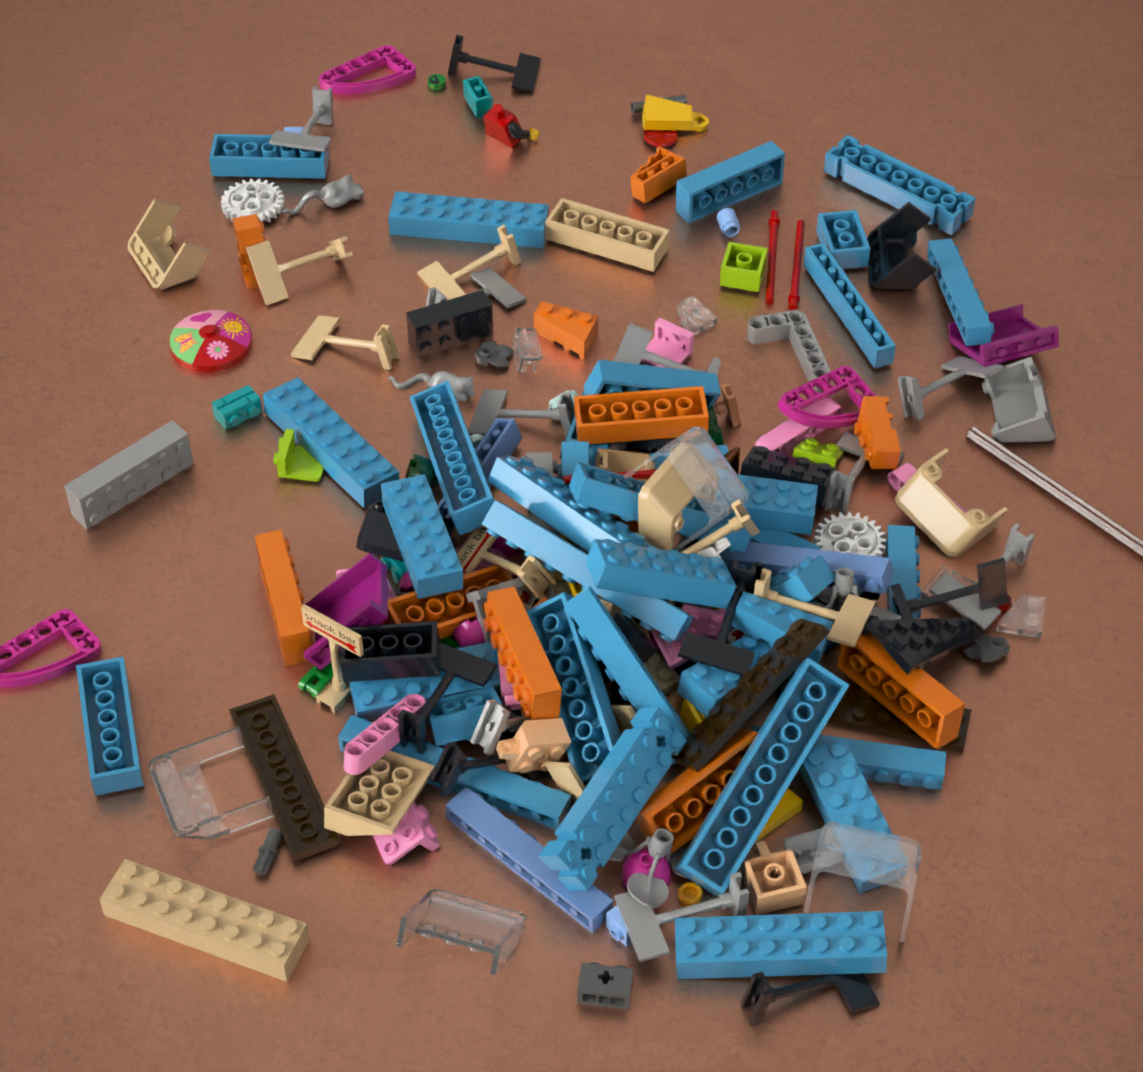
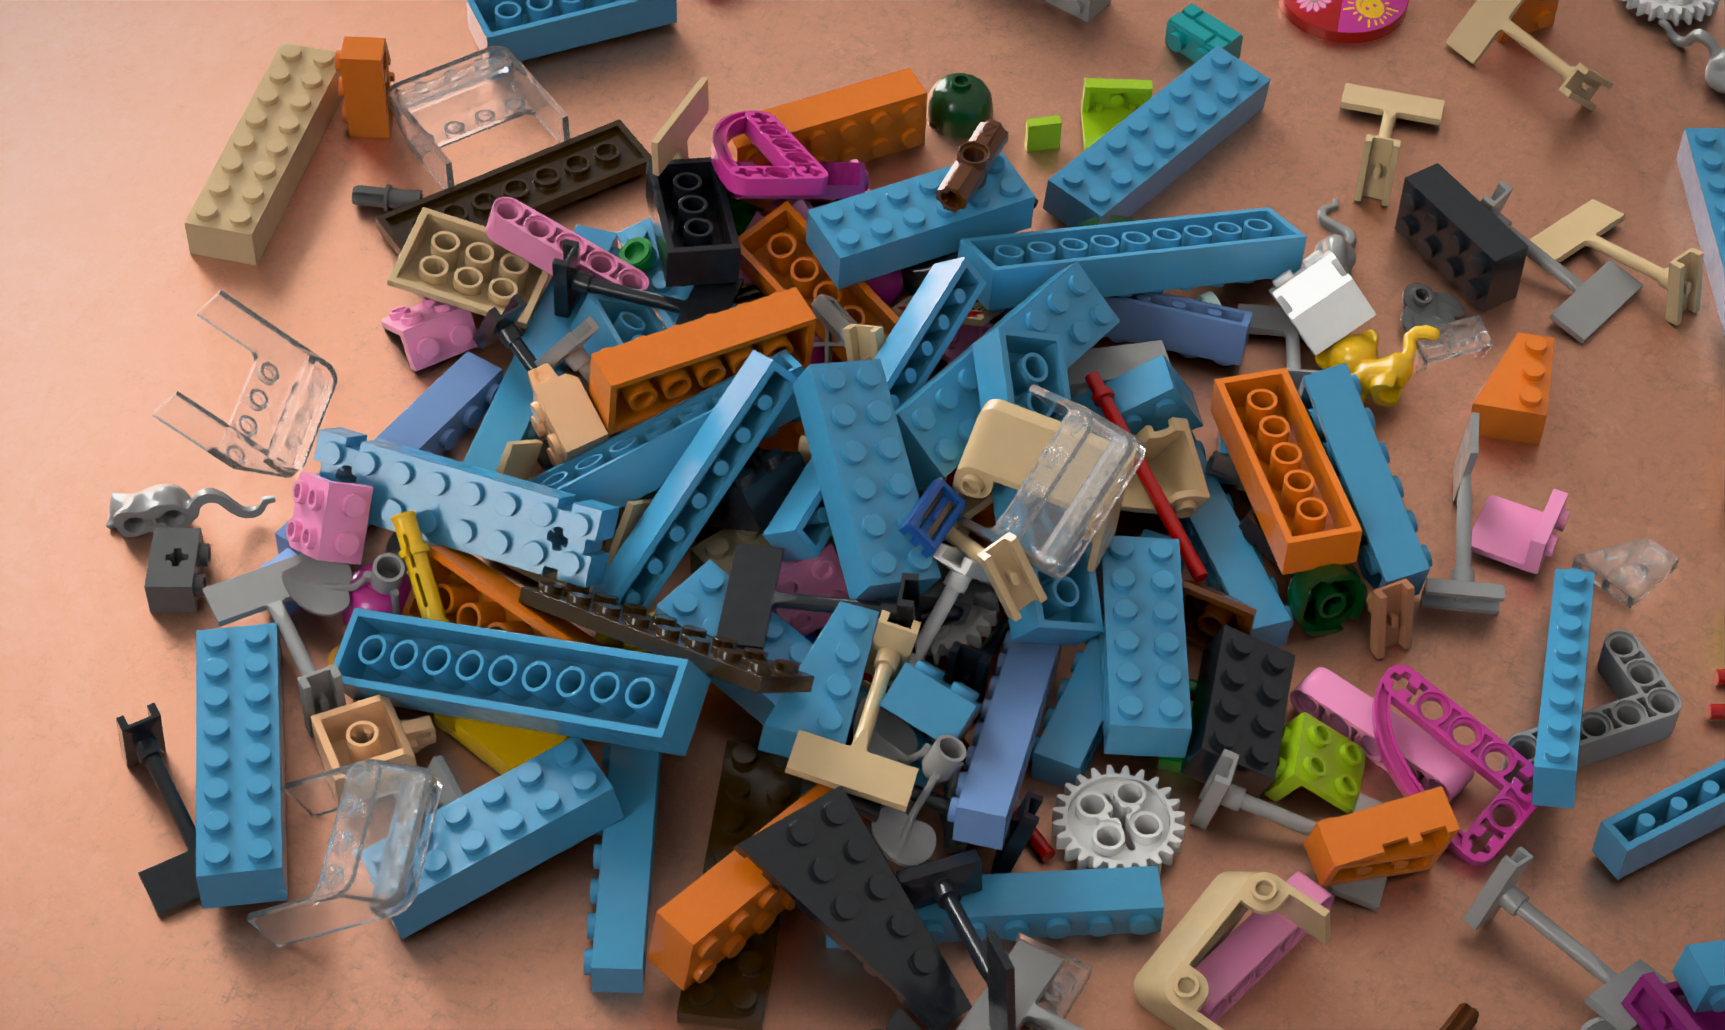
camera: 80 degrees right, 0 degrees up
none -> light grey animal [106,484,276,538]
none -> bright pink bracket [286,471,373,565]
none -> orange wedge [335,36,399,139]
none -> yellow pin [391,511,449,622]
none -> green tile [619,237,657,272]
none -> dark pink beam [710,110,829,196]
none -> blue tile [899,477,968,558]
none -> dark green cylinder [926,73,993,138]
none -> reddish brown piece [936,119,1008,213]
none -> lime tile [1024,115,1062,152]
none -> white piece [1268,249,1377,356]
none -> yellow animal [1315,325,1440,407]
none -> dark azure brick [1532,568,1595,809]

